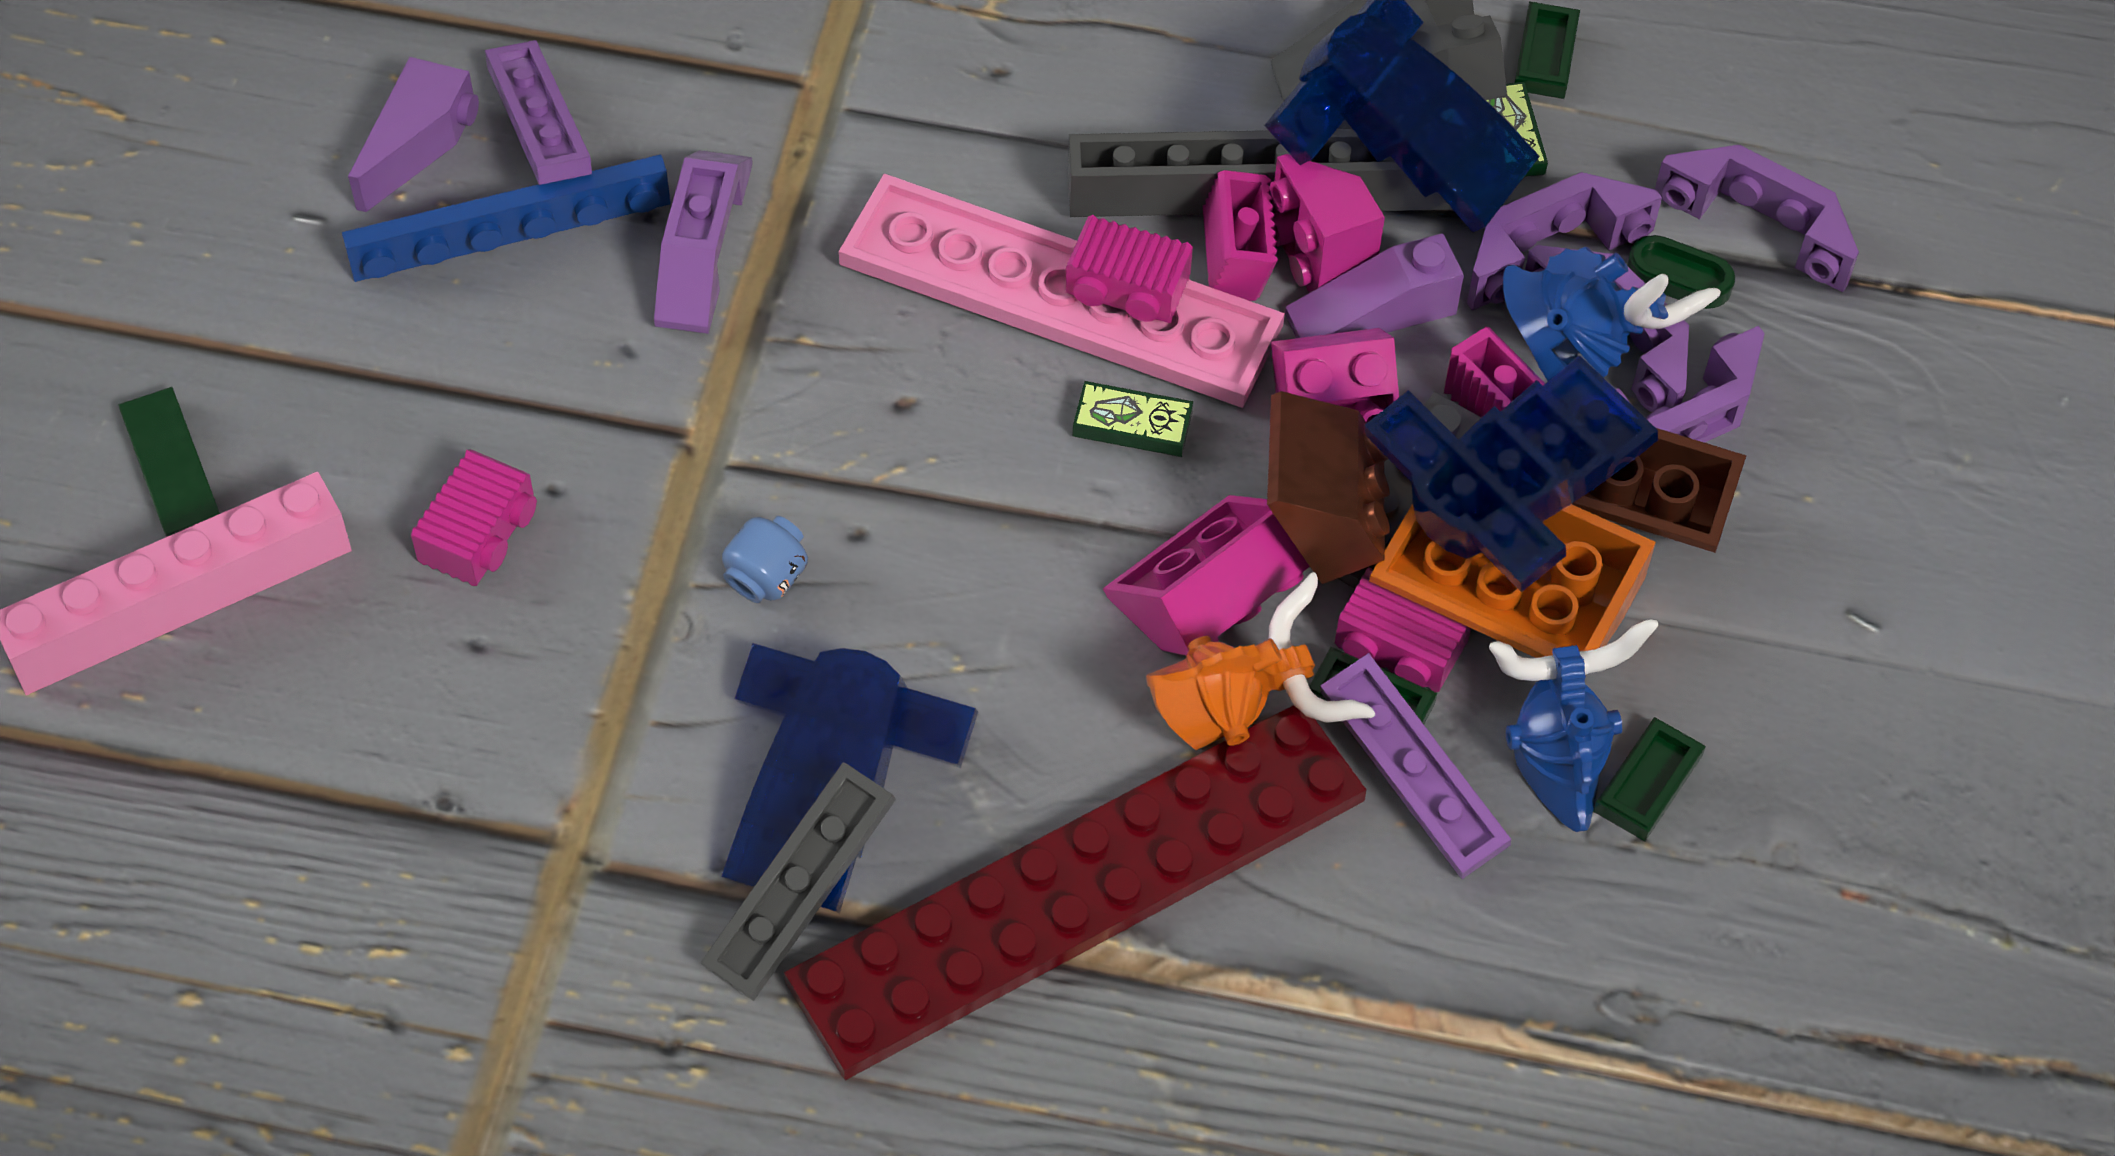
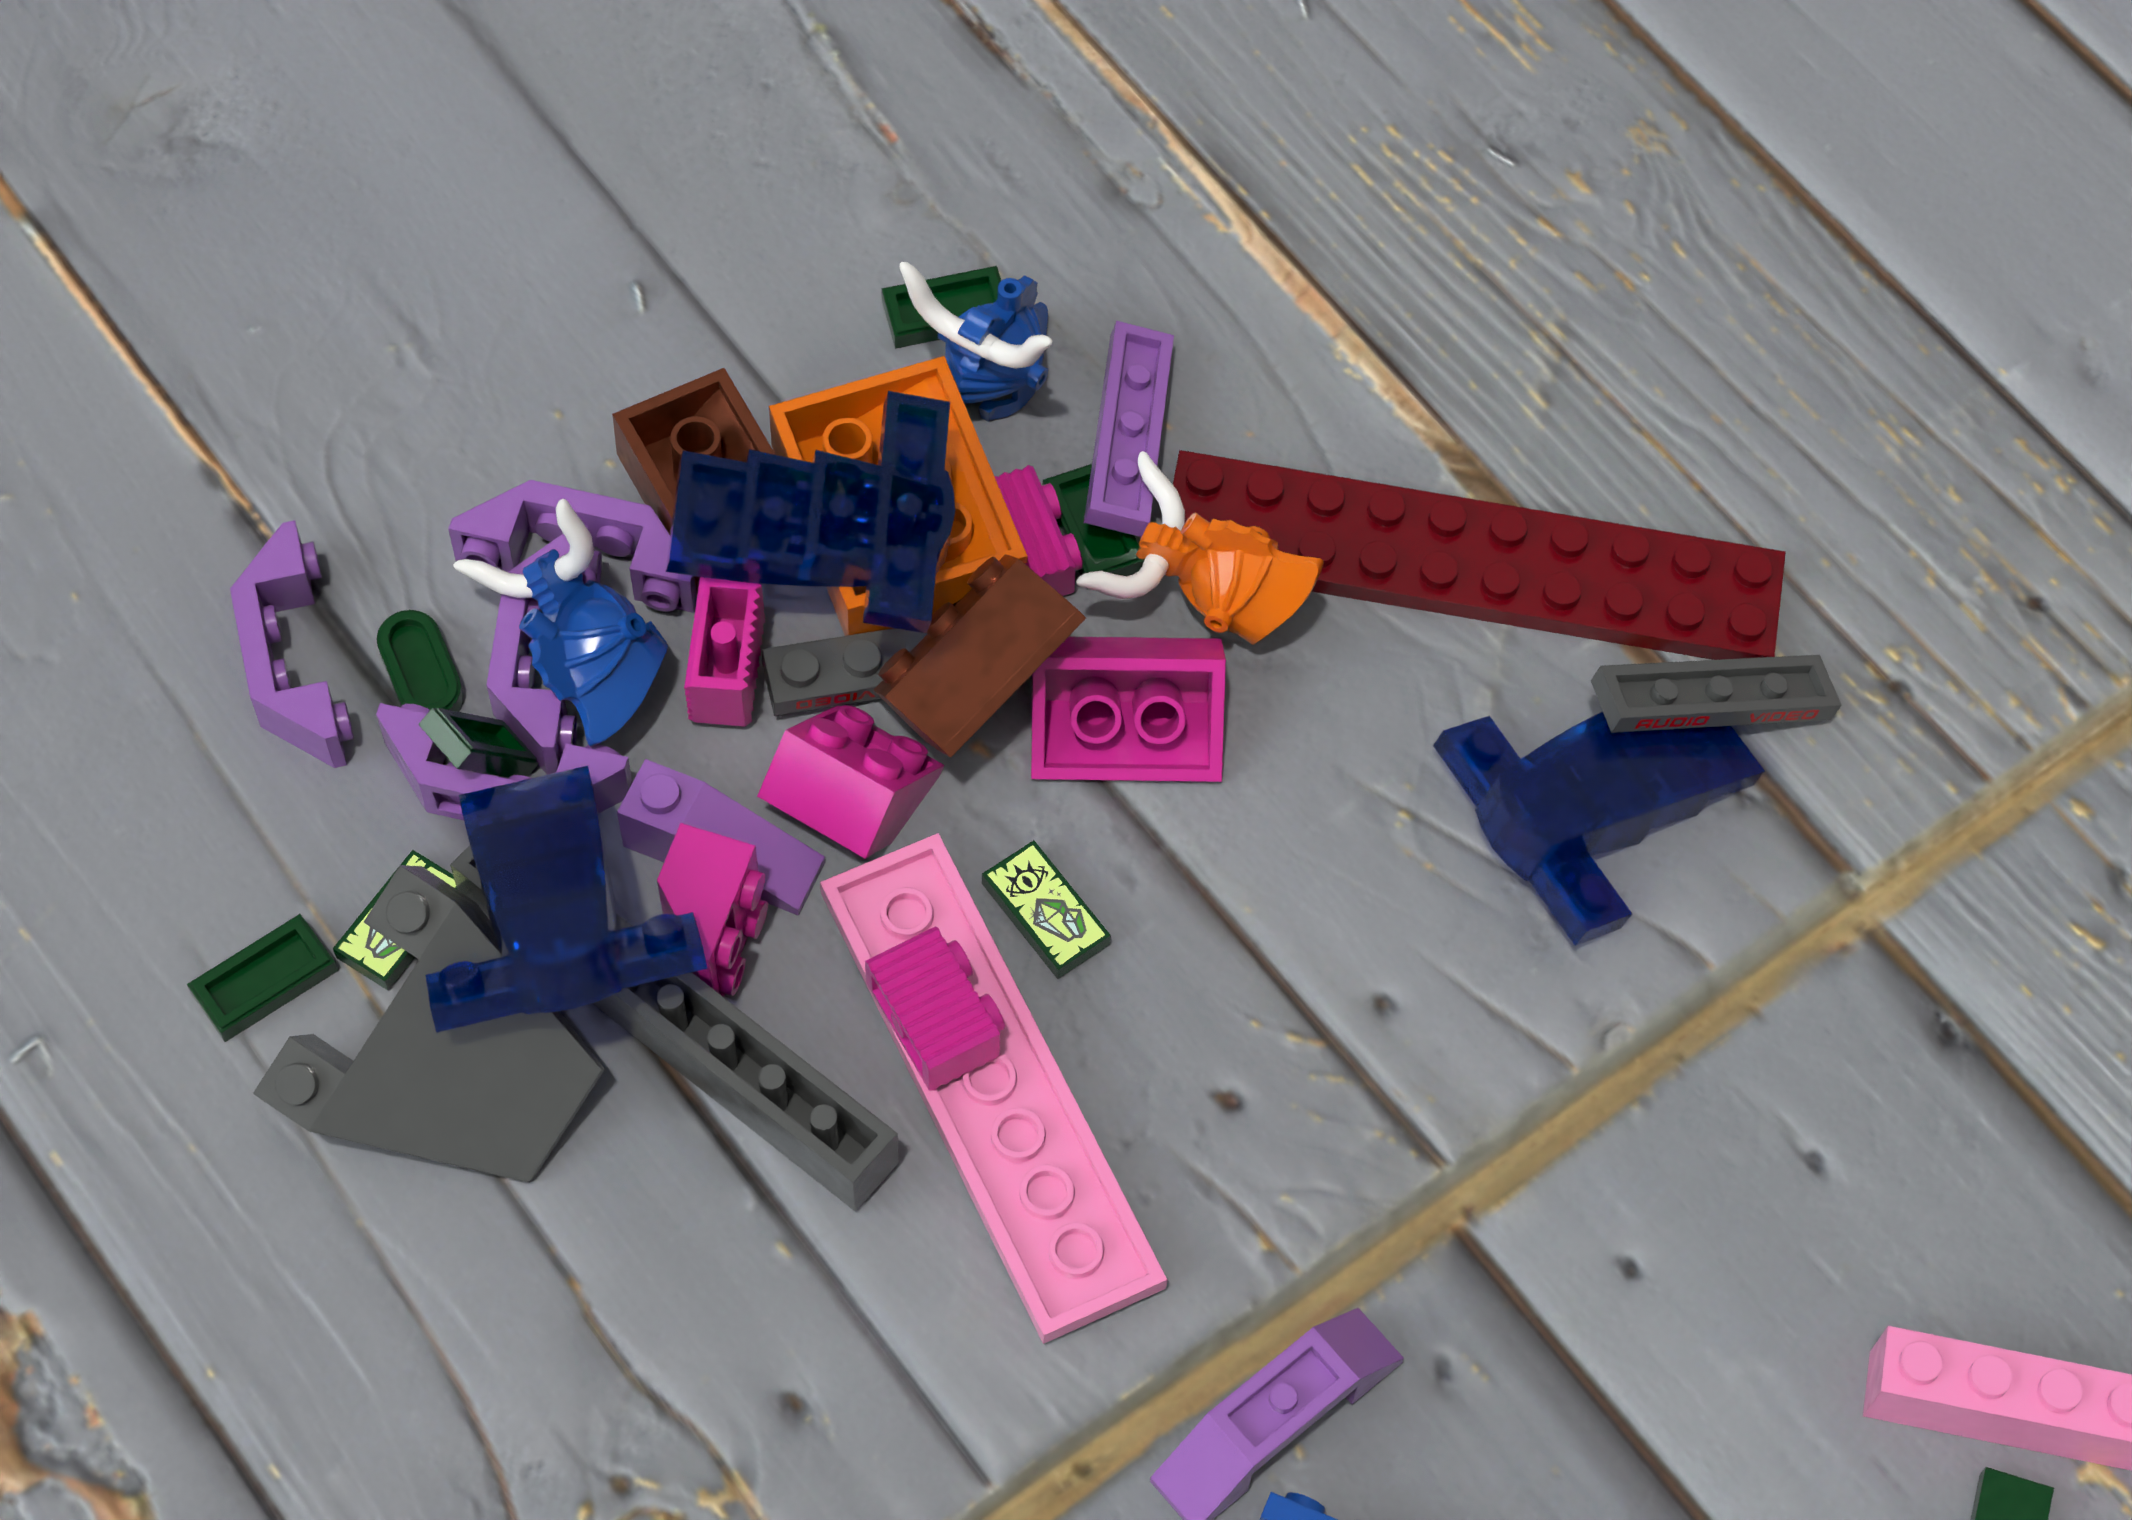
camera: 140 degrees left, 5 degrees up
dark pink brick [411,449,537,586] -> none
medium blue head [722,516,808,603] -> none
dark pink brick [1203,170,1278,301] -> none
none -> dark green tile [418,708,539,777]

